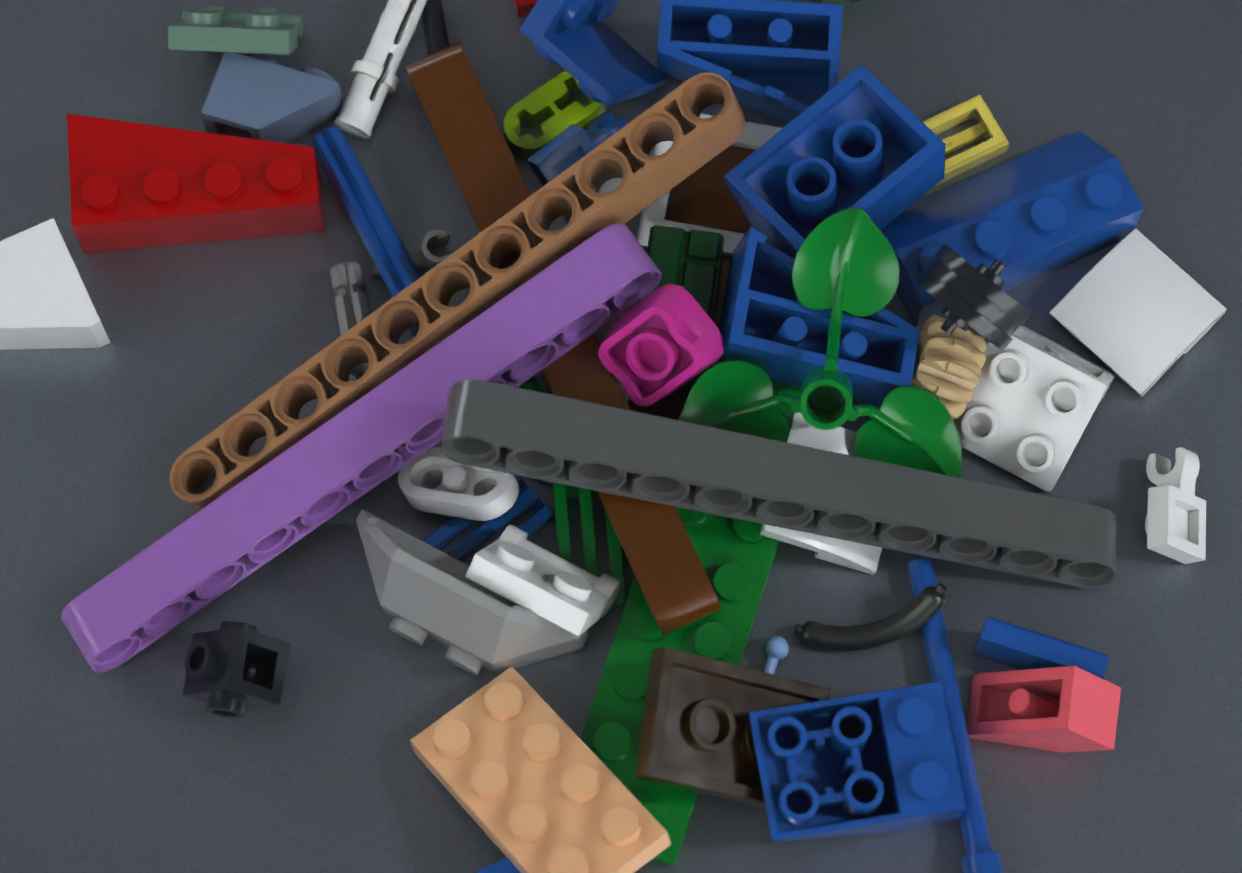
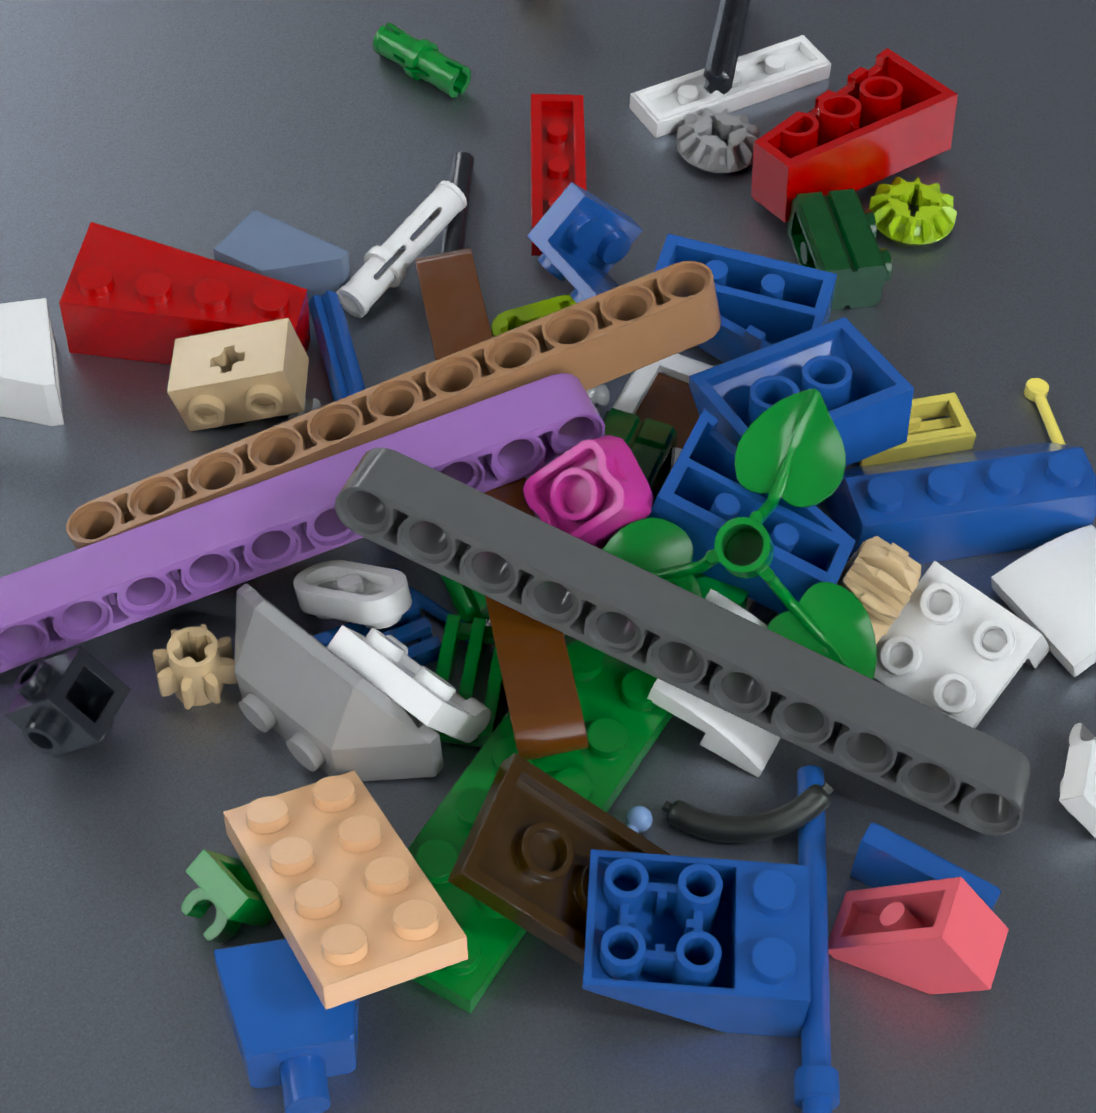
camera: 10 degrees right, 20 degrees down
sand green plate [168,5,303,55] -> none
black wheel [914,244,1033,351] -> none
none -> tan gear [153,624,237,710]
none -> tan brick [167,318,309,432]
none -> green tile [180,849,273,944]
none -> light yellow hinge [1024,378,1066,445]

